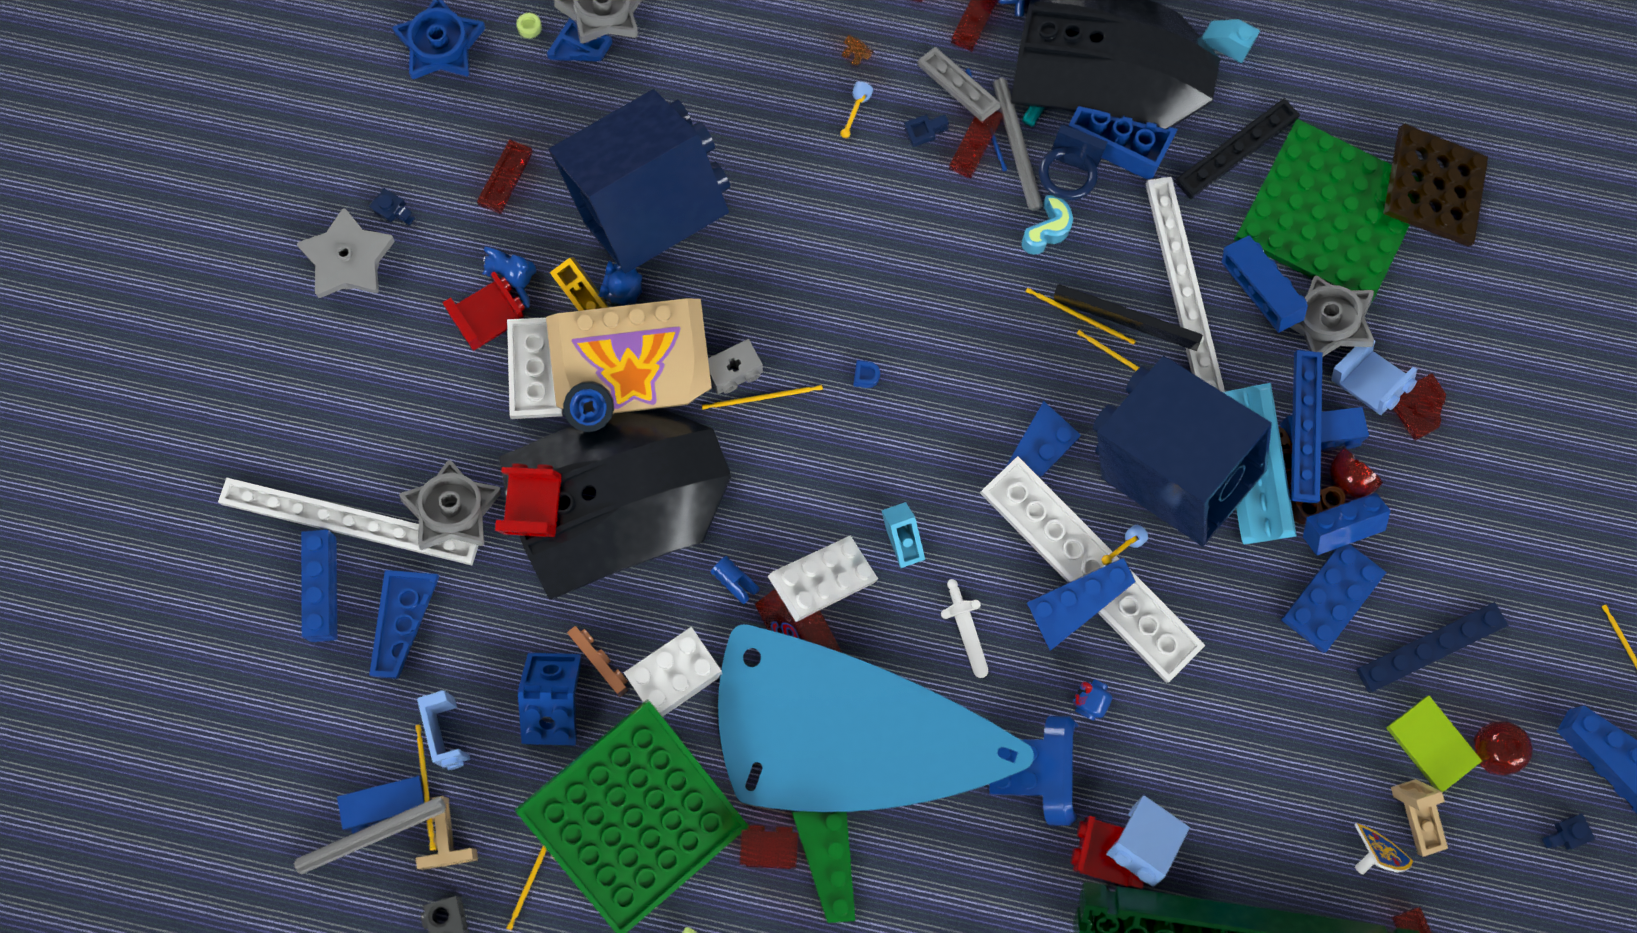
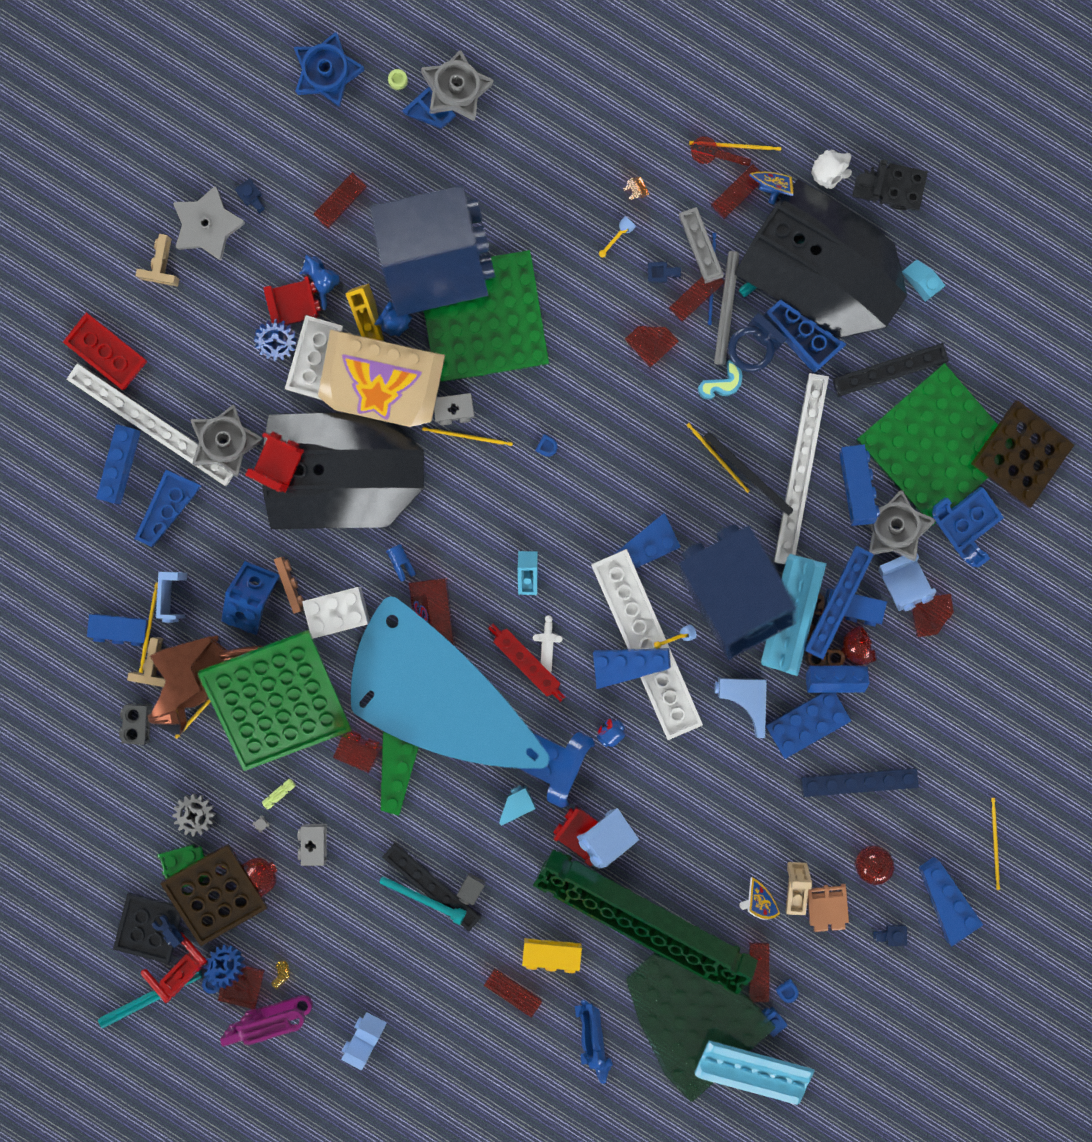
camera: 25 degrees right, 15 degrees up
light grey axle [294,797,446,874] -> none
wheel [563,381,614,432] -> none
white plate [768,536,878,622] -> none
yellow piece [1076,330,1140,371] -> none
lime tile [1386,696,1482,793] -> none
none -> red plate [63,312,147,390]
none -> tan bracket [136,234,179,287]
none -> copper piece [147,635,262,735]
none -> gear [254,319,297,361]
none -> green plate [424,250,549,383]
none -> red plate [488,623,566,702]
none -> medium azure slope [499,785,536,826]
none -> clear red plate [624,326,679,368]
none -> light blue arch [715,678,767,738]
none -> nougat plate [807,884,849,932]
none -> blue piece [932,487,1004,567]

